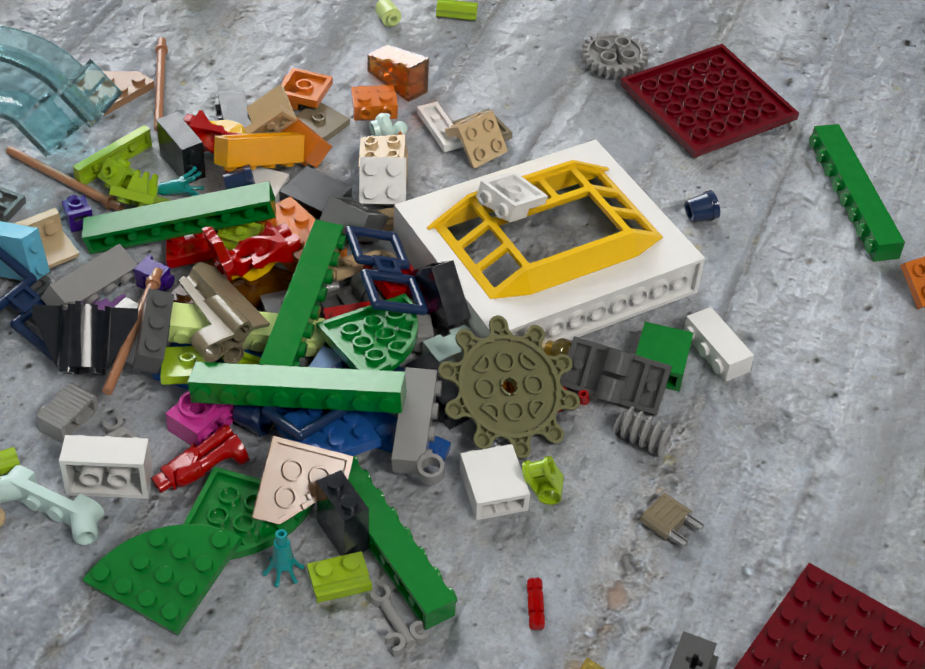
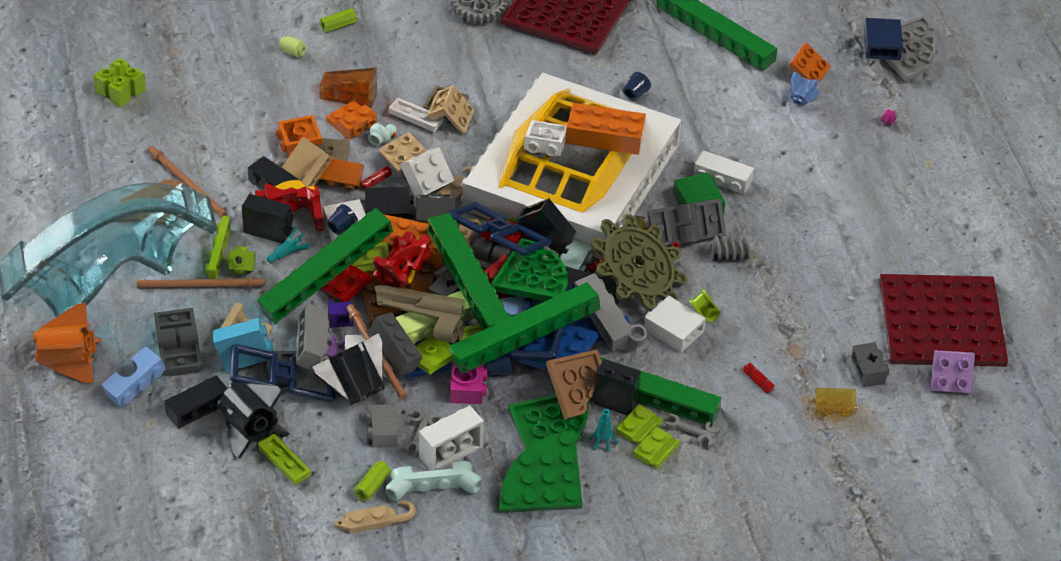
camera: 35 degrees left, 0 degrees up
dark purple brick [62,195,93,233] -> none
lime plate [109,170,171,207] -> none
red piece [151,424,250,493] -> none
light orange brick [214,131,305,171] -> none
dark tan piece [640,493,705,548] -> none
none -> red axle [360,166,392,191]
none -> orange brick [566,103,646,155]
none -> lime plate [633,427,680,470]
none -> medium blue brick [791,72,820,106]

